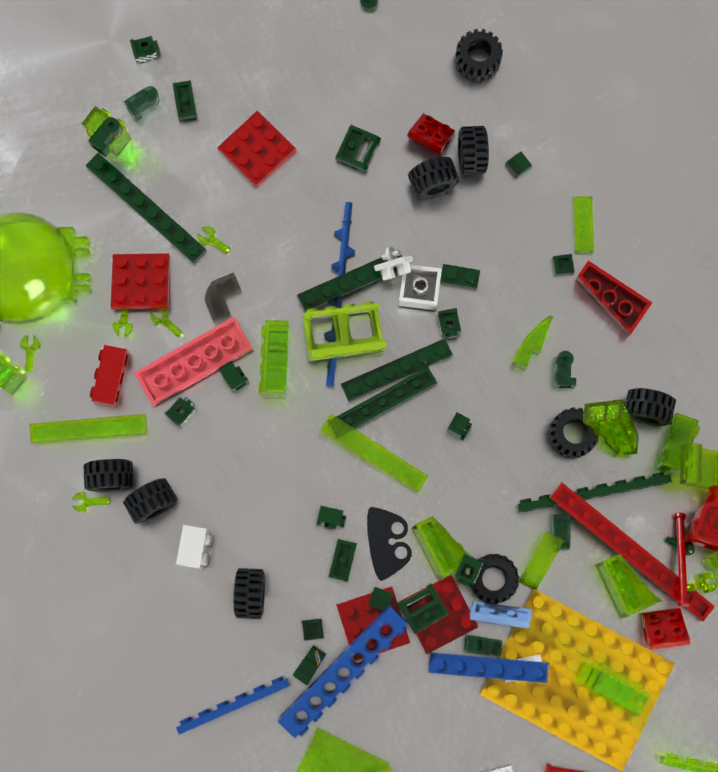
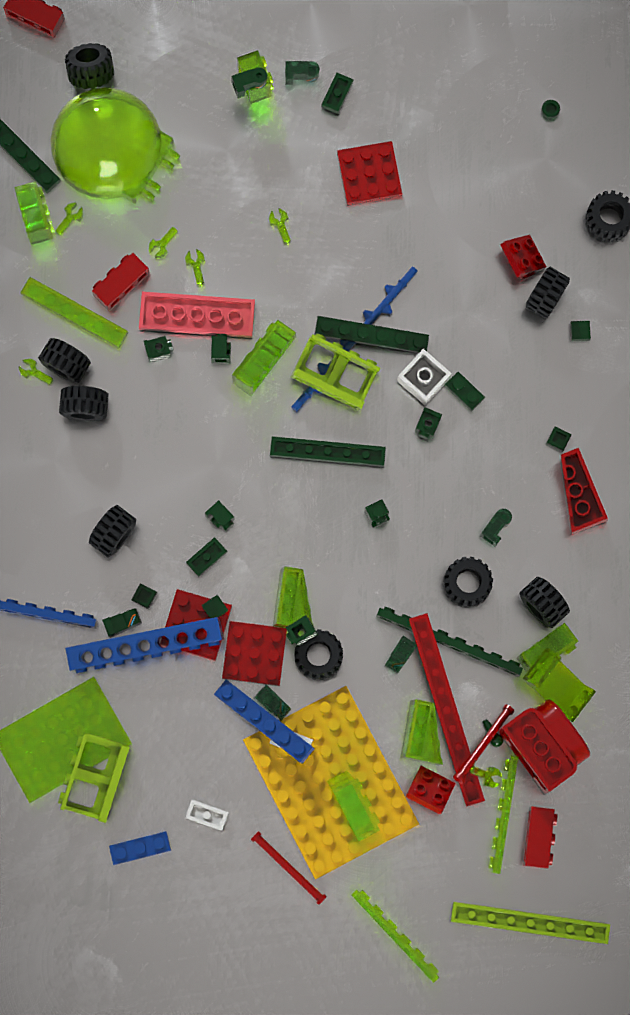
camera: 30 degrees right, 0 degrees up
dark green plate [85,152,207,264] -> none
red plate [110,253,170,309] -> none
dark green brick [130,36,160,64] -> none
white brick [176,525,213,570] -> none
clear smoke plate [204,272,241,322] -> none
clear neon green plate [320,414,428,492] -> none
dark green plate [335,124,381,172] -> none
dark green plate [341,338,453,402] -> none
black piece [367,507,412,581] -> none
white hips [374,247,413,280] -> none
dark green plate [397,583,449,634] -> none
black tyre [408,157,460,199] -> none
light blue plate [470,601,532,628] -> none
clear neon green slope [511,315,553,370] -> none
clear neon green slope [519,530,564,590] -> none
clear neon green plate [573,196,594,253] -> none
clear neon green wedge [583,399,639,456] -> none

